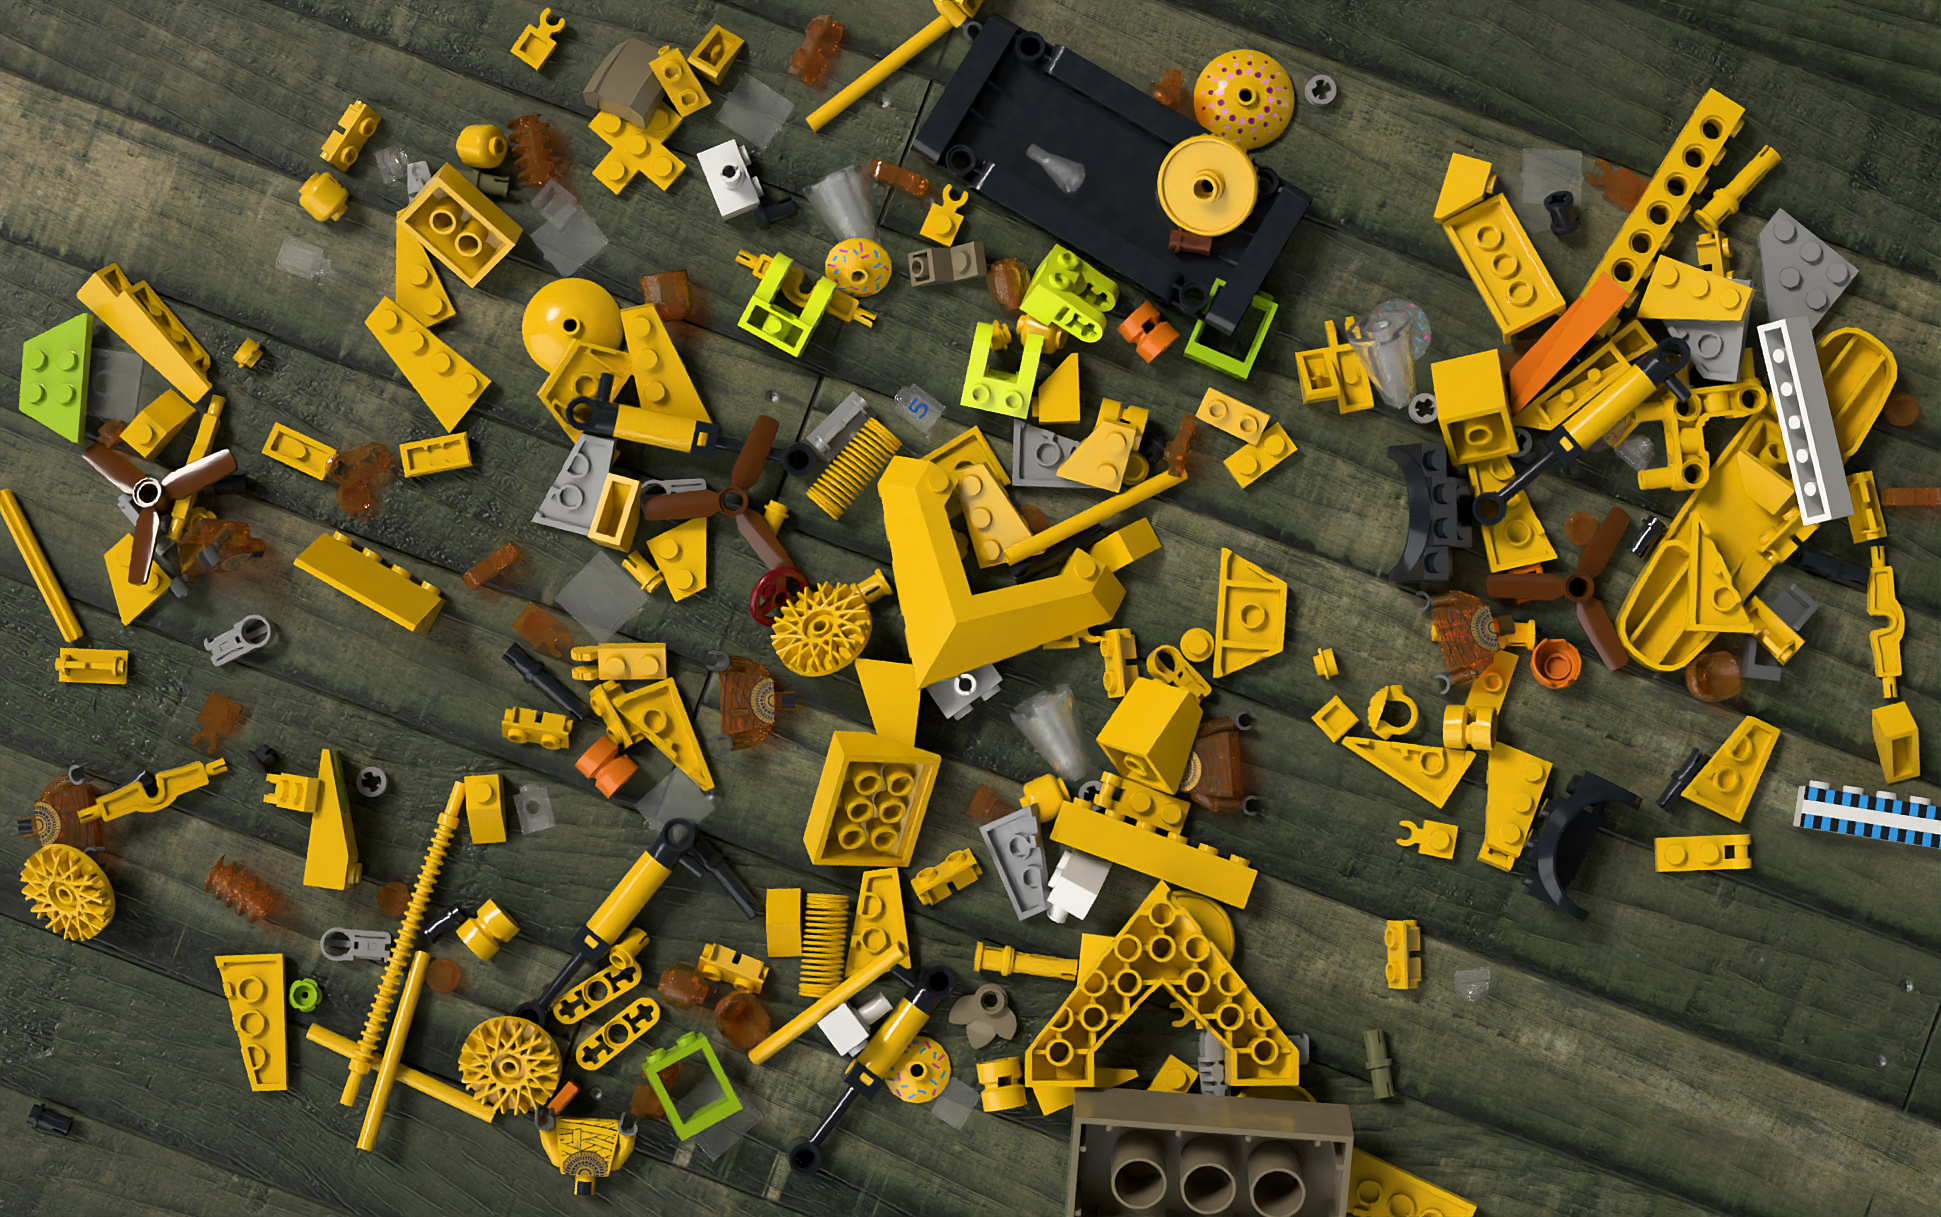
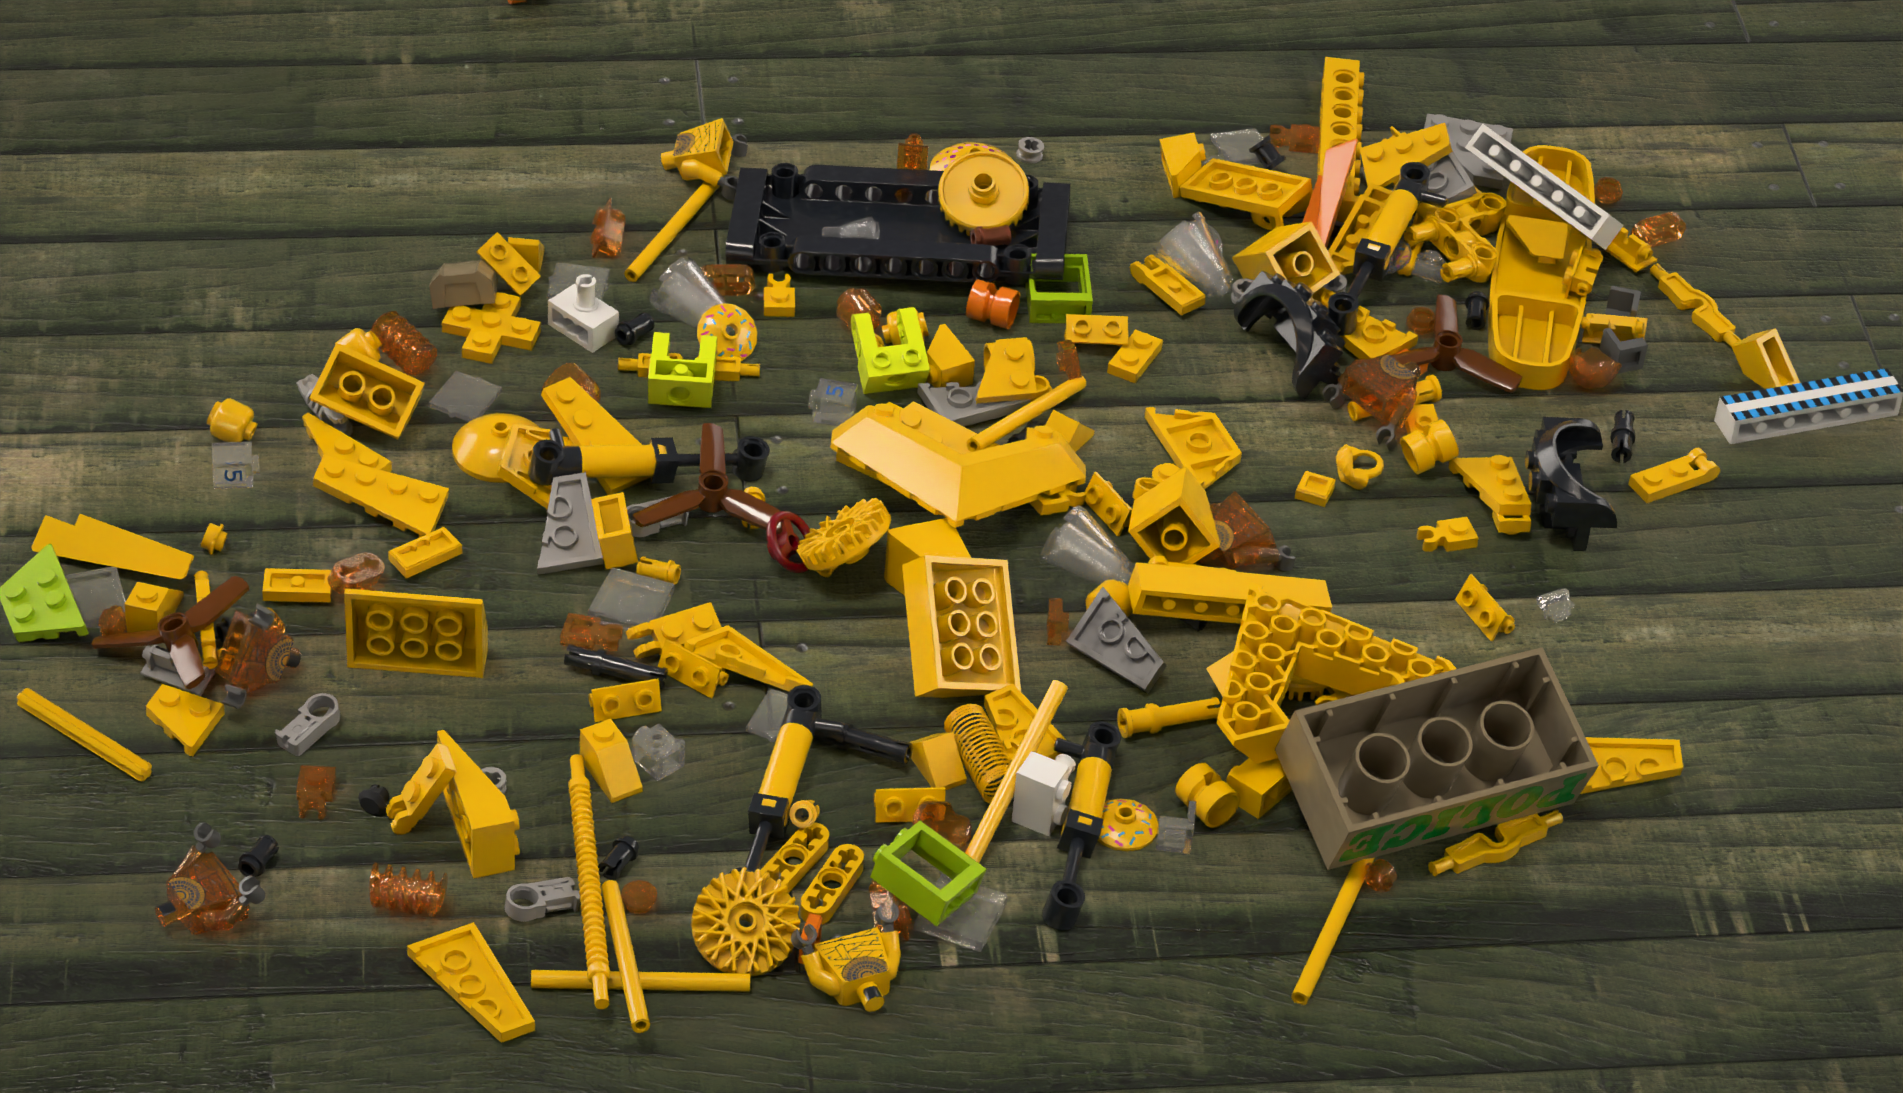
camera: 30 degrees left, 45 degrees down
yellow wheel [20,844,115,941] -> none
yellow hinge [55,648,129,684] -> none
yellow piece [77,757,228,825] -> none
lime plate [289,978,322,1012] -> none
yellow hinge [320,100,382,173] -> none
clear plate [374,146,409,186] -> none
clear orange plate [376,881,410,916] -> none
yellow wheel [456,898,521,962] -> none
clear orange beam [461,541,523,592] -> none
yellow plate [510,8,567,72] -> none
clear panel [530,178,583,232] -> none
orange wheel [575,735,639,799] -> none
yellow wing [646,517,707,603] -> none
clear orange head [656,962,709,1011] -> none
clear orange torso [706,650,796,756] -> none
light grey hinge [806,391,878,462] -> none
yellow piece [806,417,902,520] -> none
dark tan slope [908,242,987,287] -> none
yellow hinge [910,848,983,906] -> none
white brick [926,664,1003,721] -> none
dark tan plate [949,983,1017,1049] -> none
neon yellow brick [1019,244,1119,343] -> none
white brick [1047,848,1113,923] -> none
black piece [1140,434,1170,463] -> none
yellow slope [1295,347,1341,404] -> none
yellow plate [1313,647,1339,680] -> none
yellow wing [1341,736,1477,809] -> none
orange hair [1530,638,1582,689] -> none
yellow wing [1680,715,1781,823] -> none
yellow wing [1686,511,1755,633] -> none
yellow pin [1693,145,1781,234] -> none
black pin [1798,547,1870,587] -> none

